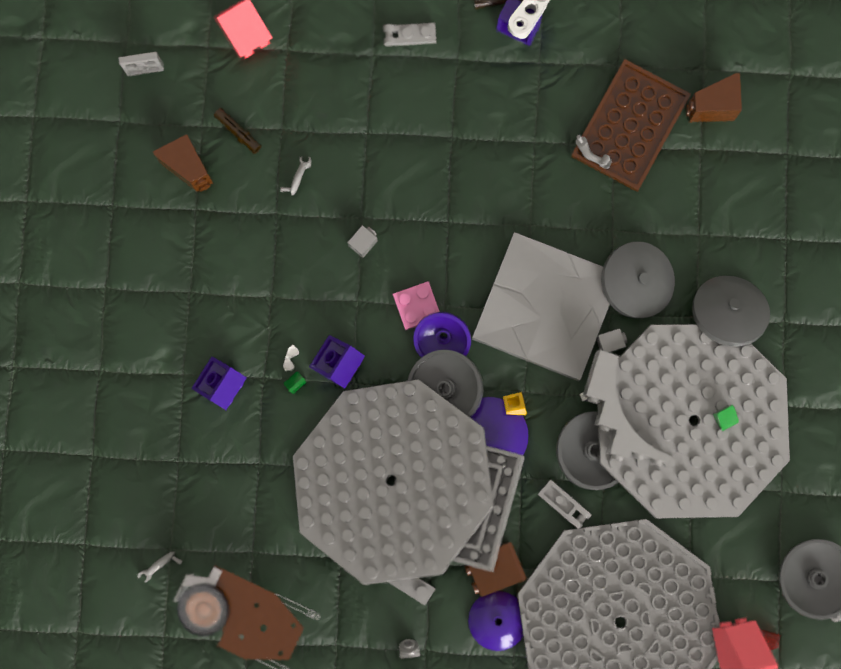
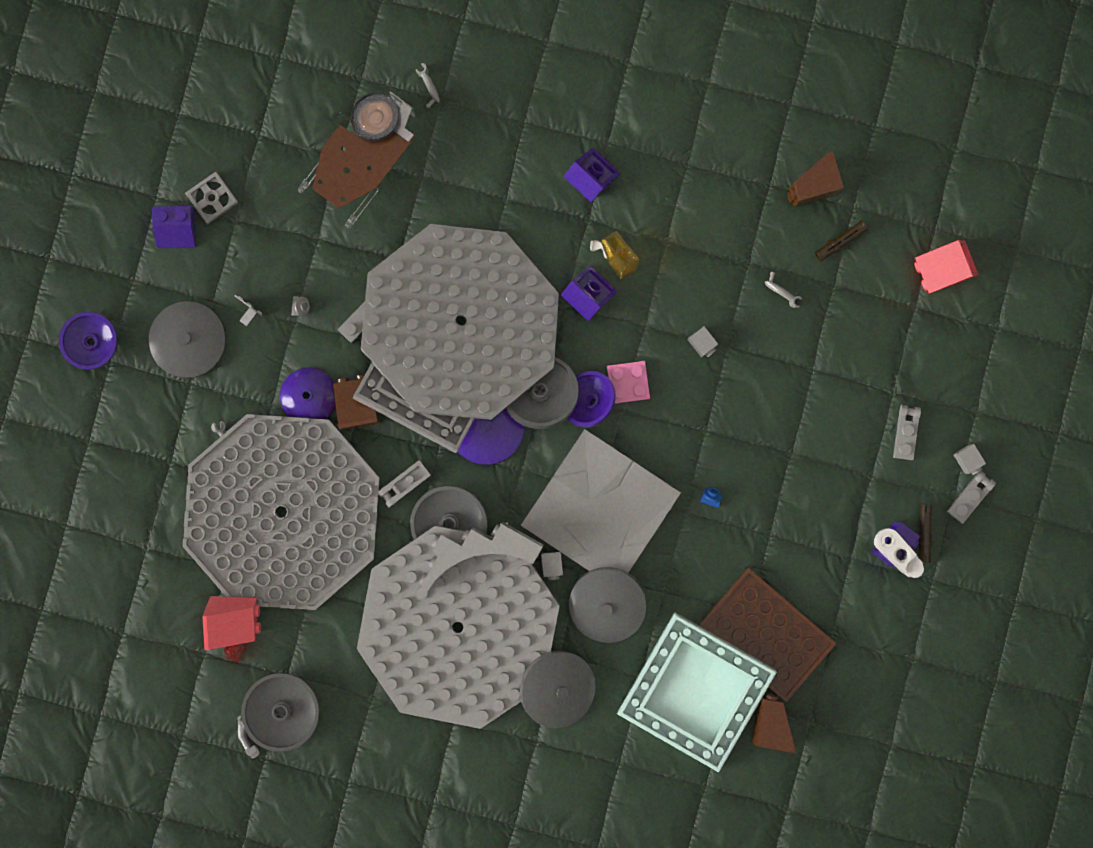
camera: 100 degrees right, 5 degrees up
light grey piece [119,52,164,76] -> none
green slope [284,372,306,394] -> none
yellow slope [503,392,527,415] -> none
light grey piece [576,135,612,169] -> none
slope [713,405,739,431] -> none
none -> clear yellow slope [601,231,639,279]
none -> light aqua tile [617,612,777,772]
none -> blue plate [700,487,722,508]

